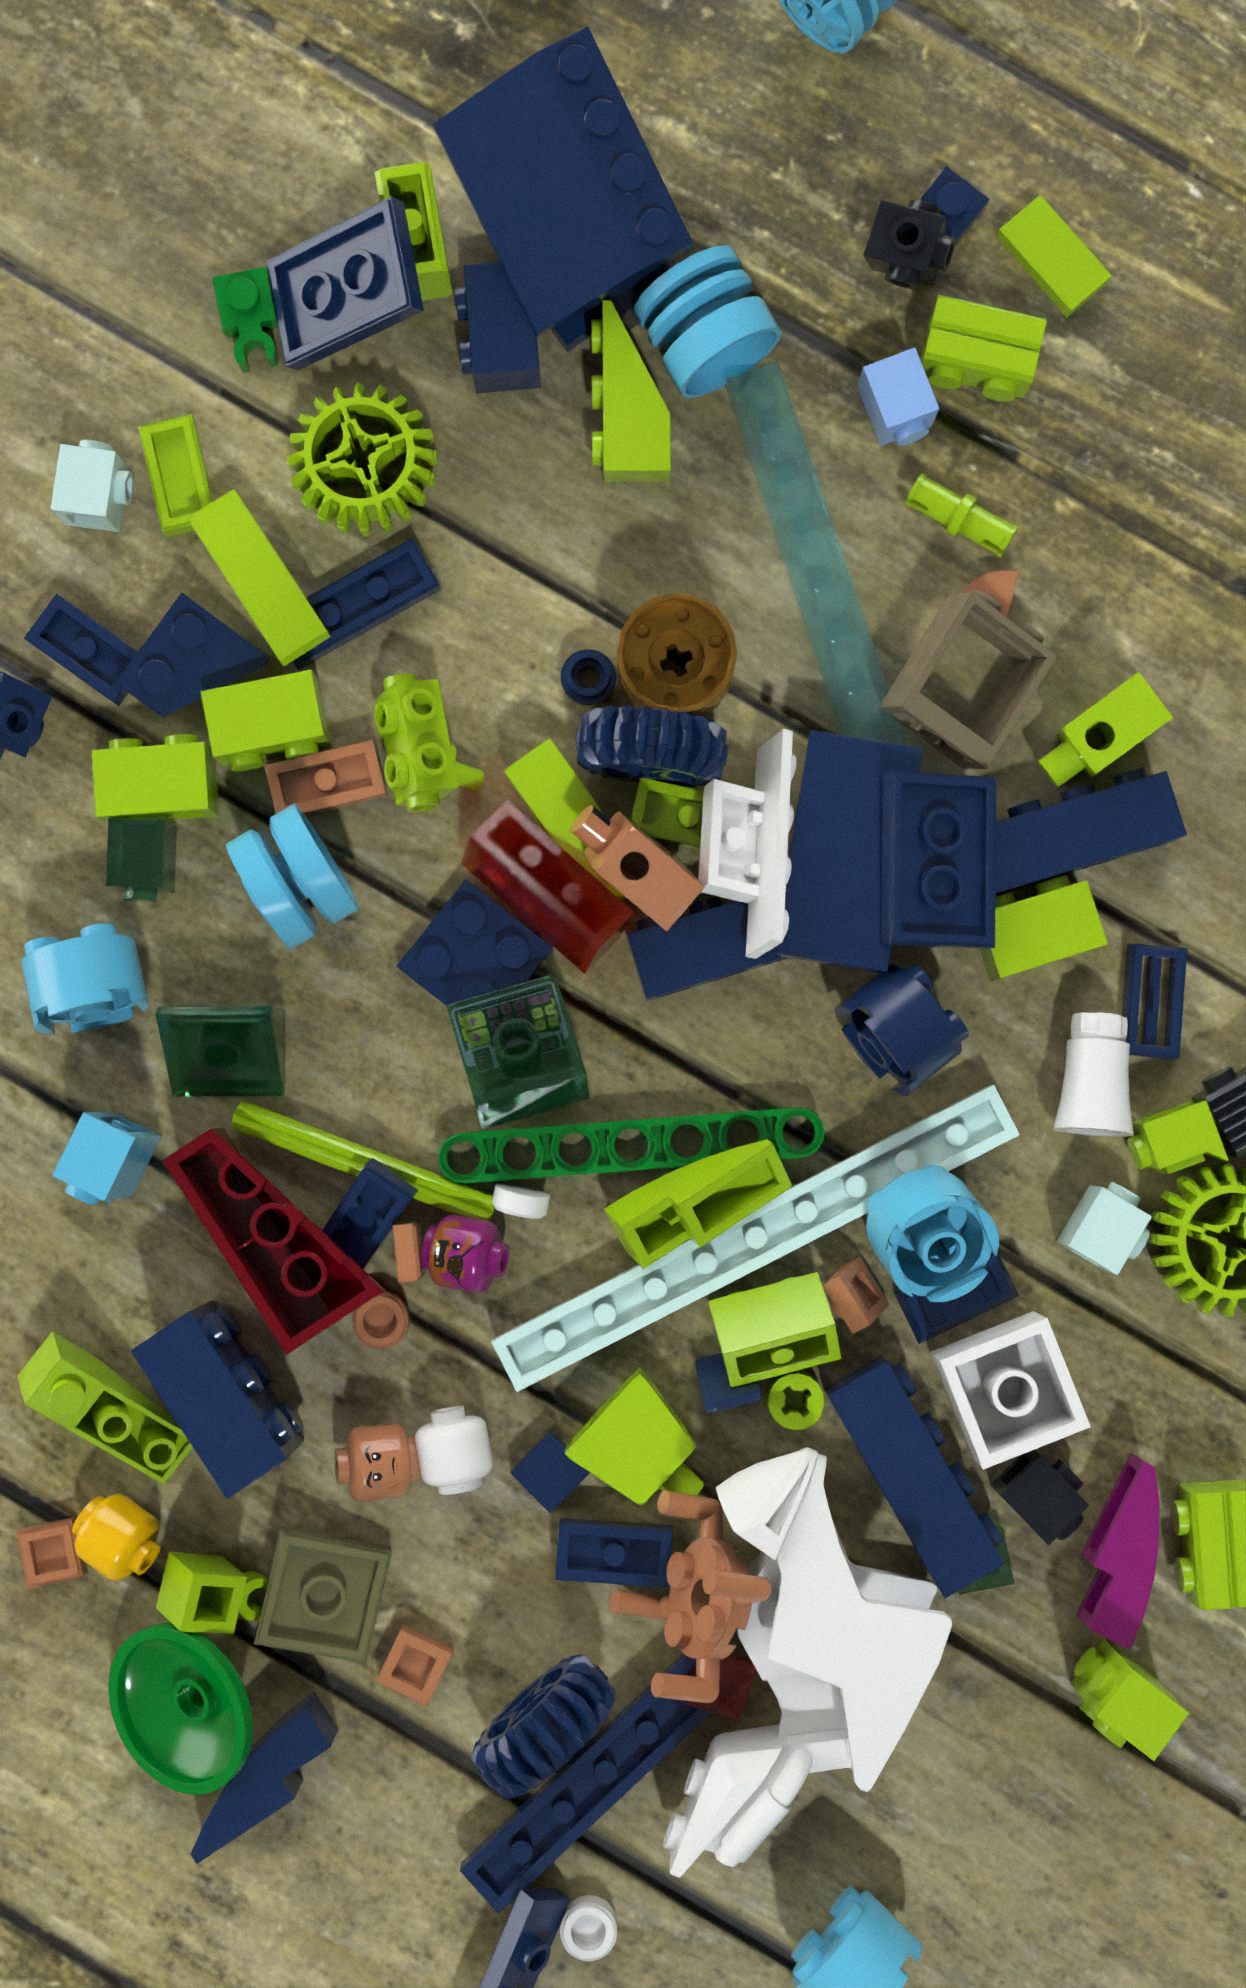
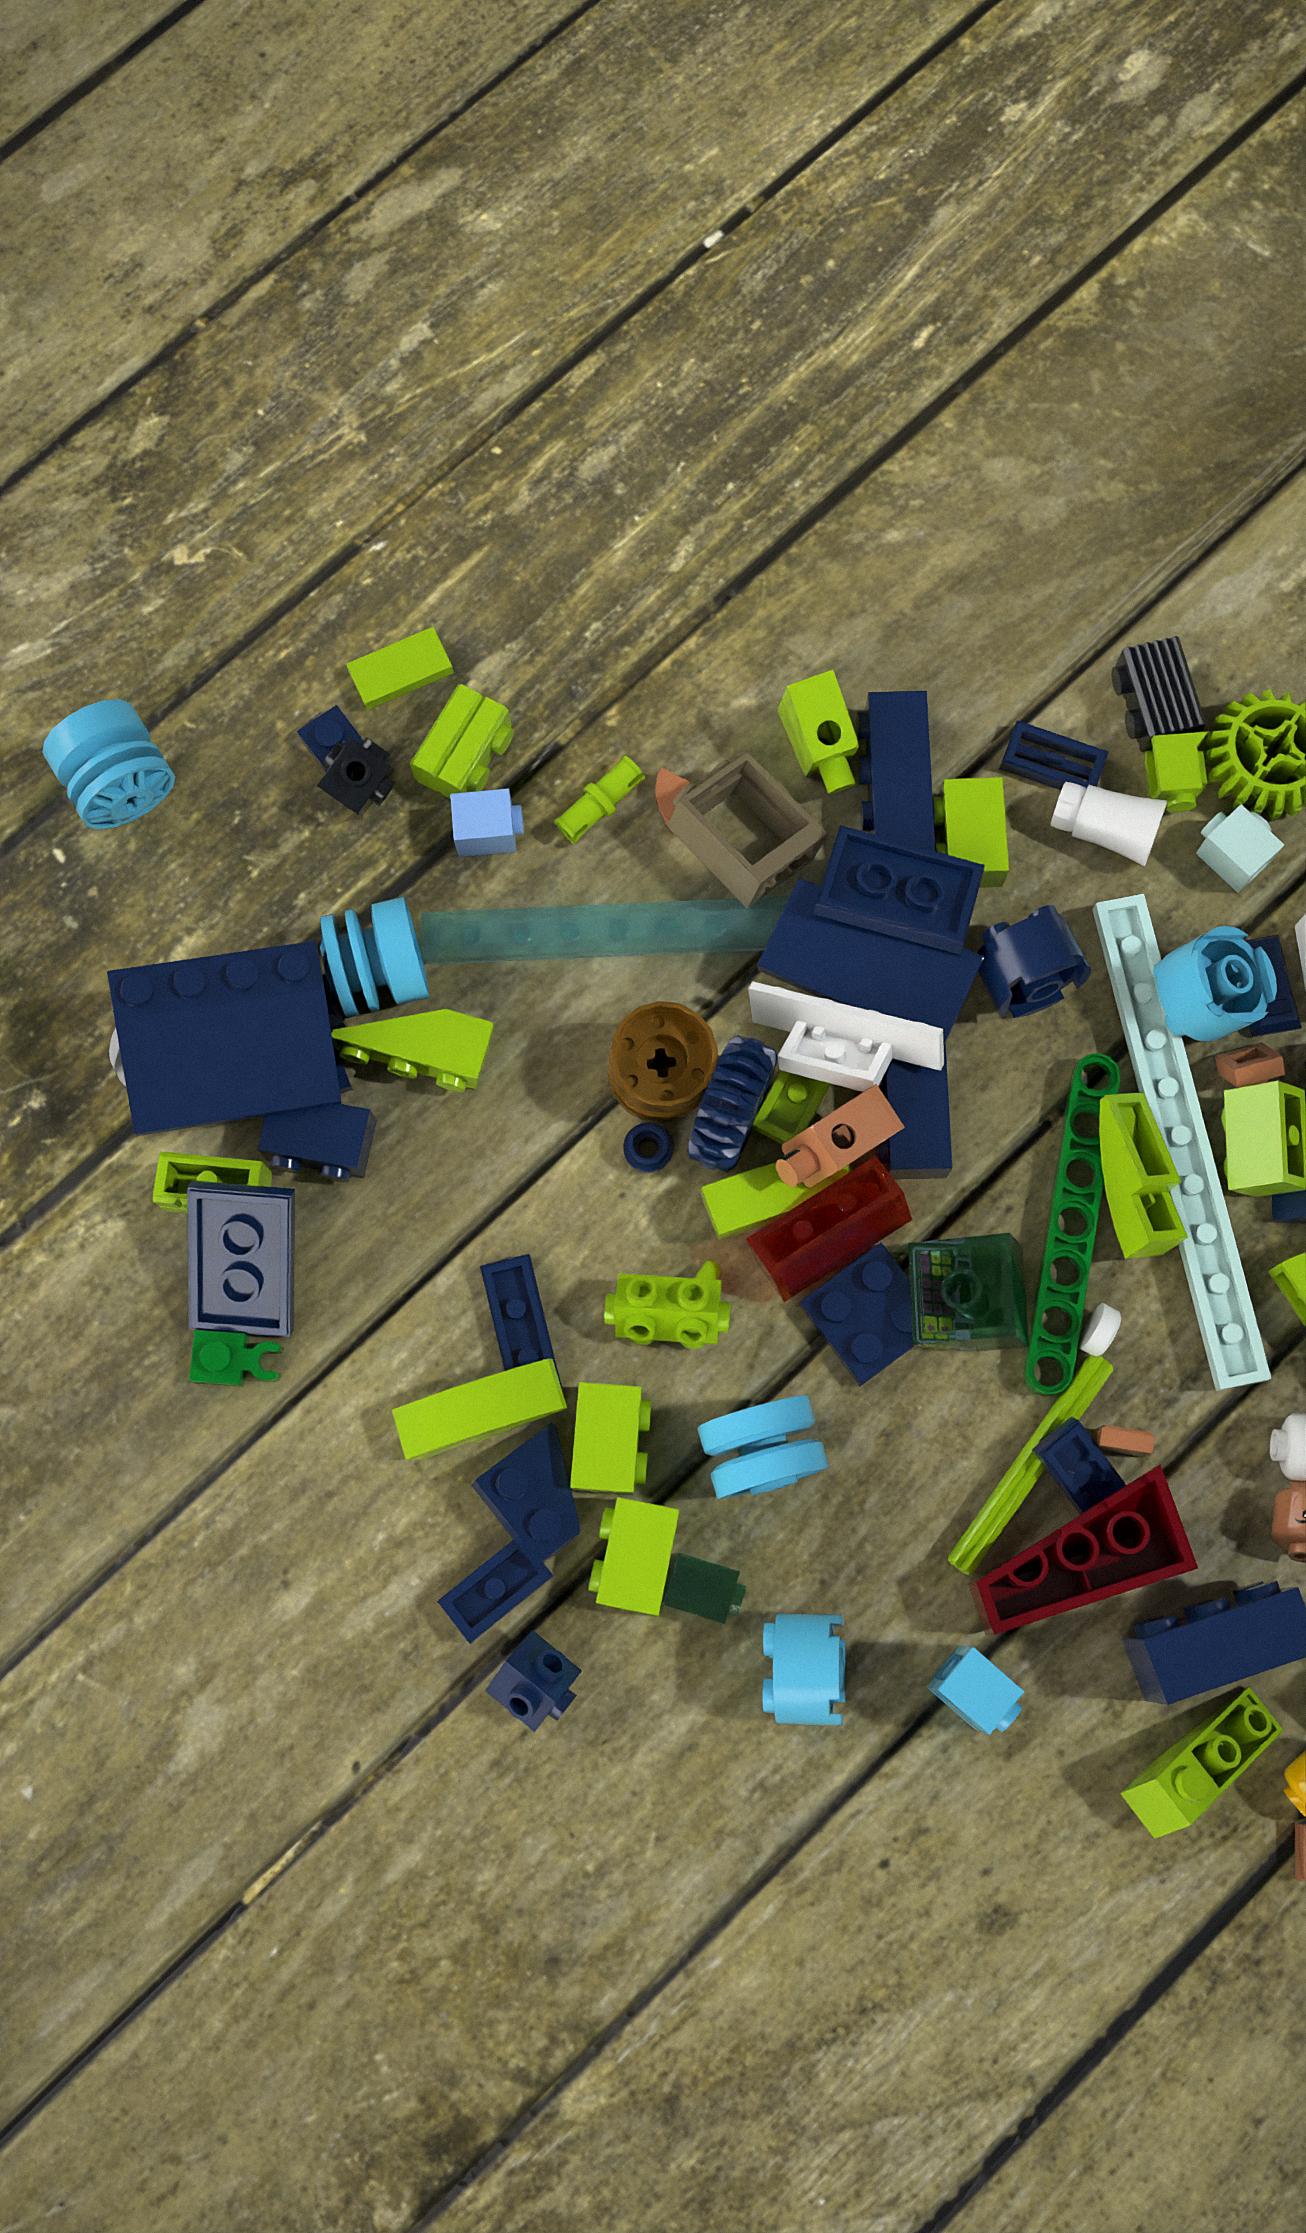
camera: 70 degrees left, 10 degrees down
light aqua brick [50,440,134,532] -> none
lime tile [138,414,214,537] -> none
clear green slope [155,1006,286,1097] -> none
nougat plate [264,739,388,816] -> none
lime gear [287,382,438,537] -> none
nougat tile [352,1291,410,1349] -> none
magenta head [421,1215,509,1293] -> none

